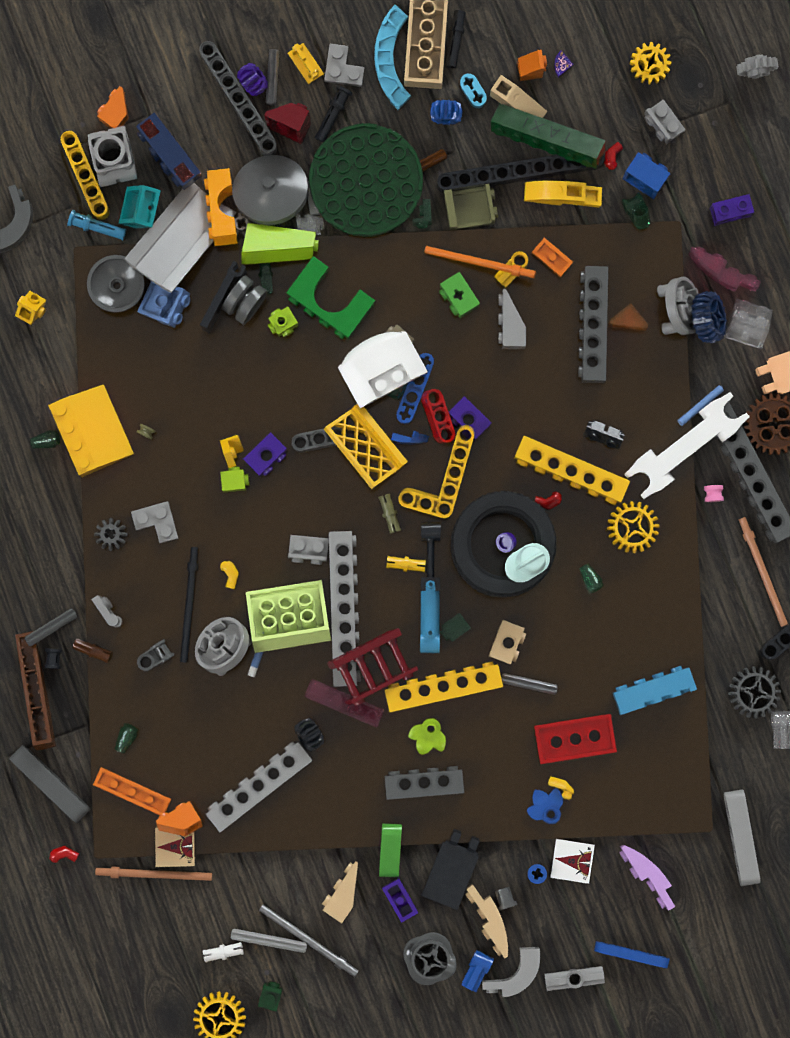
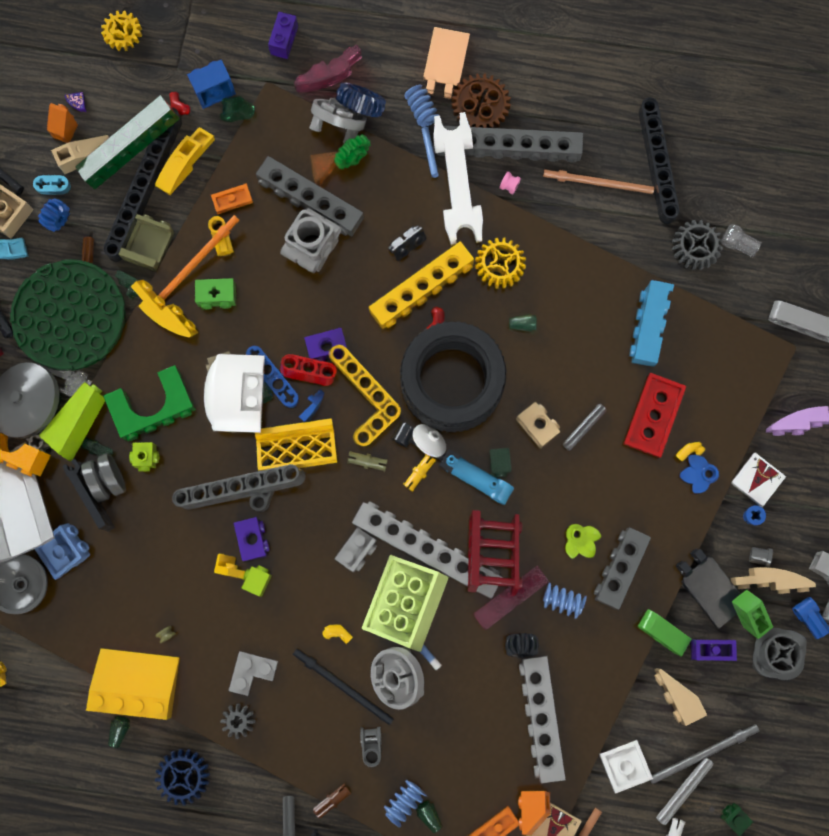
camera: 60 degrees left, 5 degrees down
light grey plate [91,595,122,627] -> none
yellow brick [385,662,503,712] -> none
tile [496,532,516,553] -> none
light grey slope [498,289,526,349] -> none
light aqua piece [505,543,550,582] -> none
light grey bracket [644,100,685,144] -> none
clear slope [725,299,773,349] -> none
none -> yellow slope [131,280,198,337]
none -> dark blue gear [155,749,210,806]
none -> dark grey beam [172,464,306,510]
none -> light grey piece [280,208,342,273]
none -> green gear [334,134,371,169]
none -> medium blue piece [384,780,427,828]
none -> medium blue piece [404,84,440,127]
none -> white dish [413,424,446,457]
none -> medium blue piece [543,583,587,619]
none -> white tile [599,740,653,794]
none -> bright green brick [732,590,773,639]

